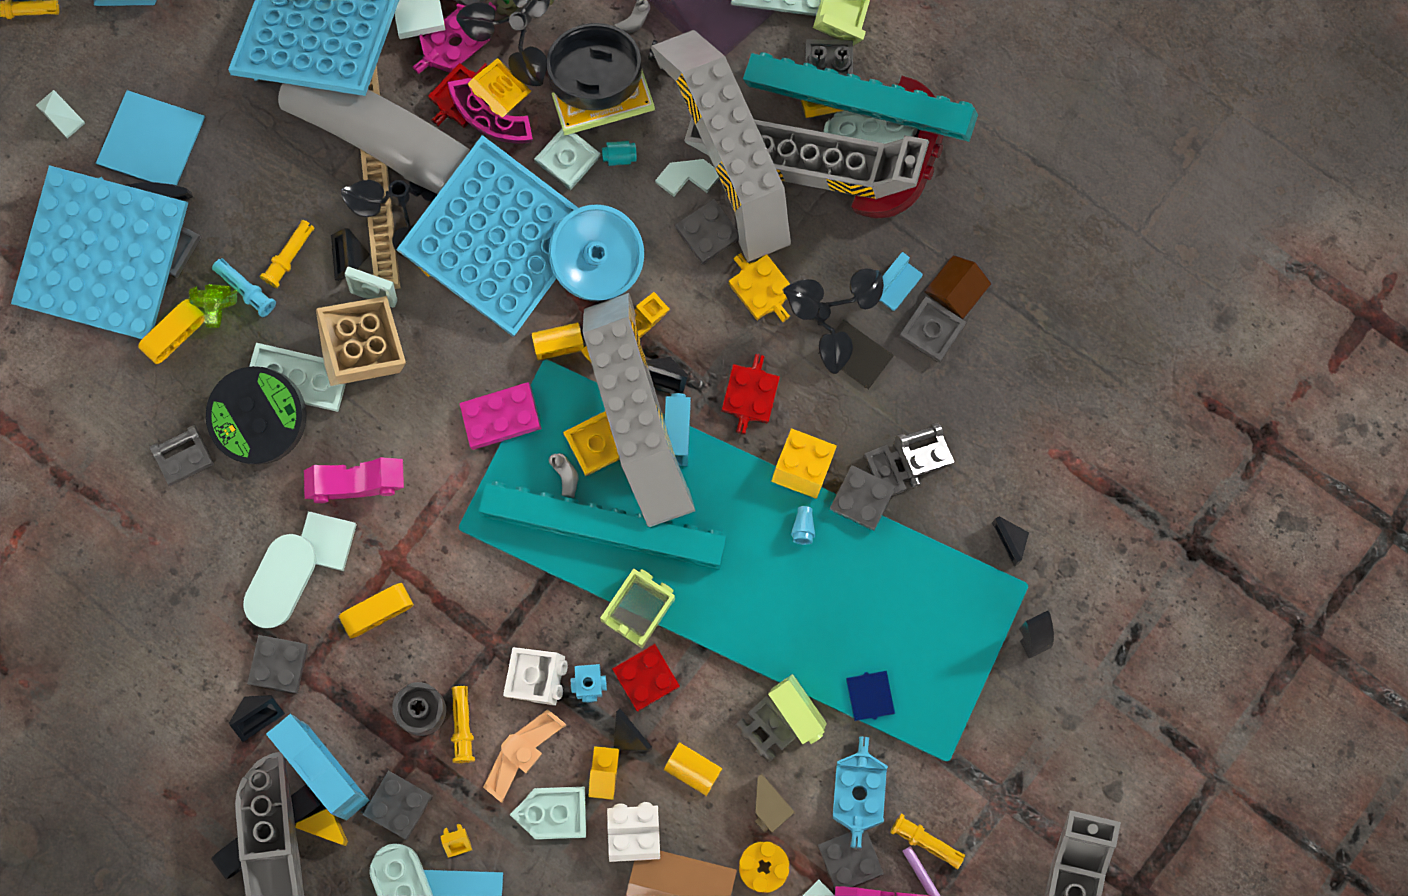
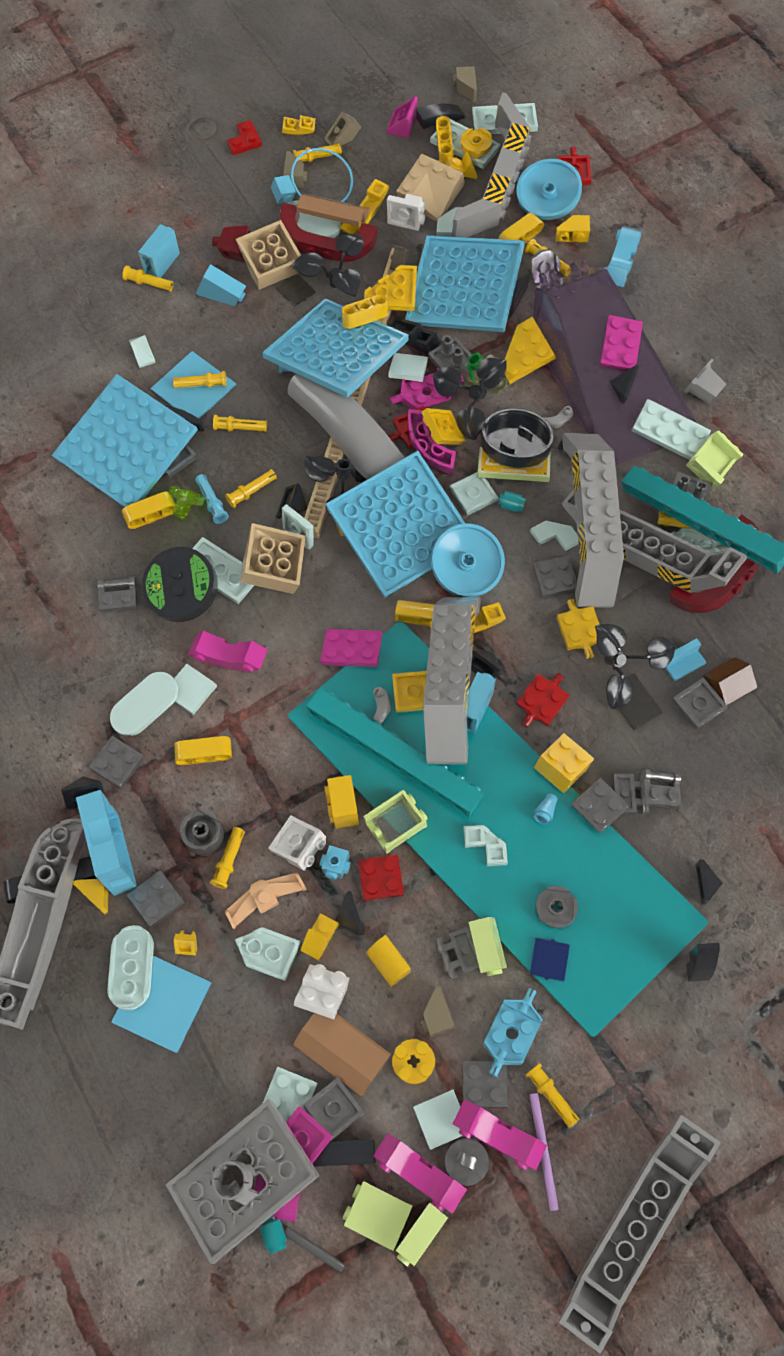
camera: 25 degrees right, 10 degrees down
none -> yellow pin [173,371,227,389]
none -> yellow pin [213,415,267,432]
none -> yellow brick [324,775,359,829]
none -> light aqua tile [464,825,508,866]
none -> flat silver plate [536,886,578,929]

